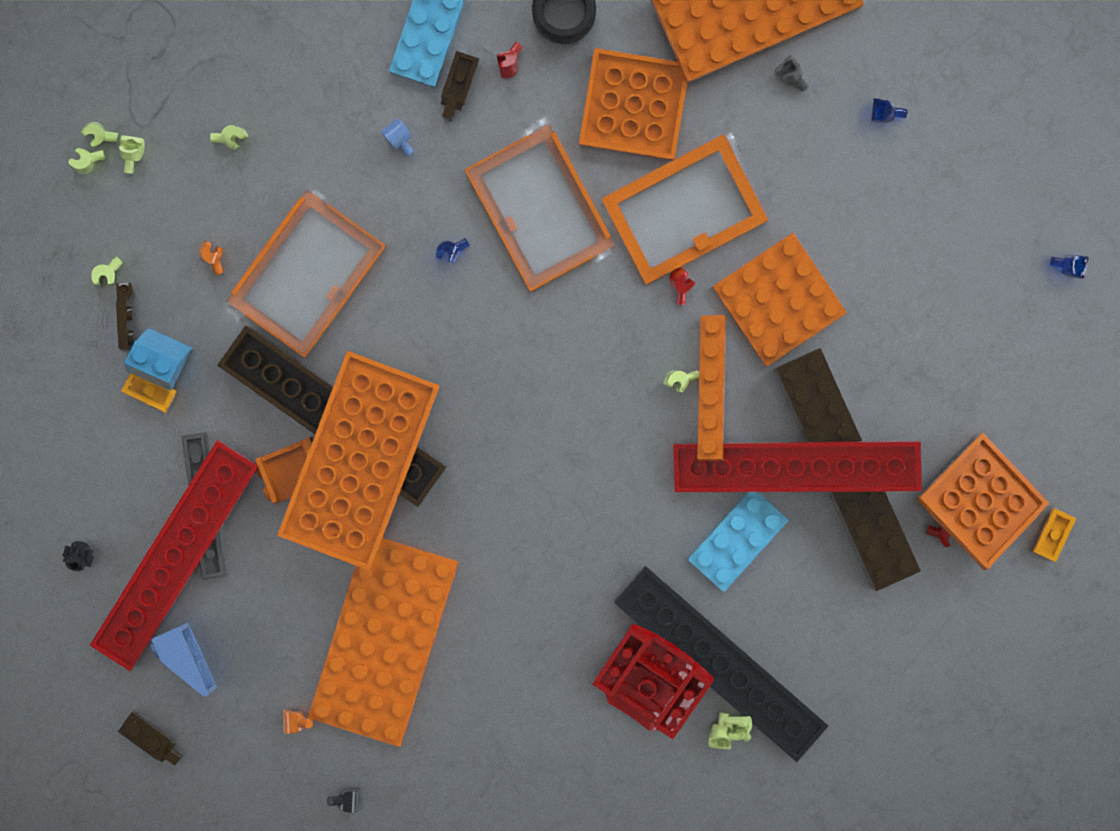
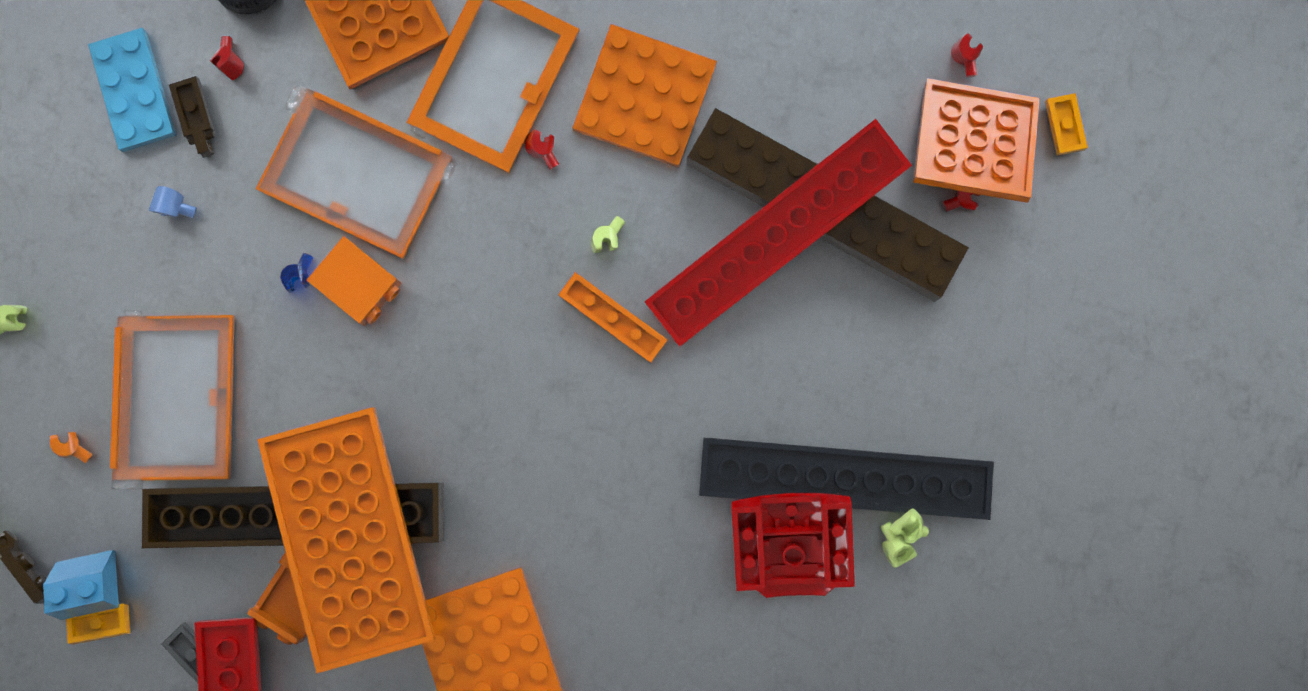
camera: 35 degrees left, 5 degrees down
medium azure plate [688,492,789,592] -> none
orange plate [697,315,726,461] -> none
none -> orange panel [307,236,401,326]
none -> orange plate [558,272,668,363]
none -> red piece [951,33,983,78]

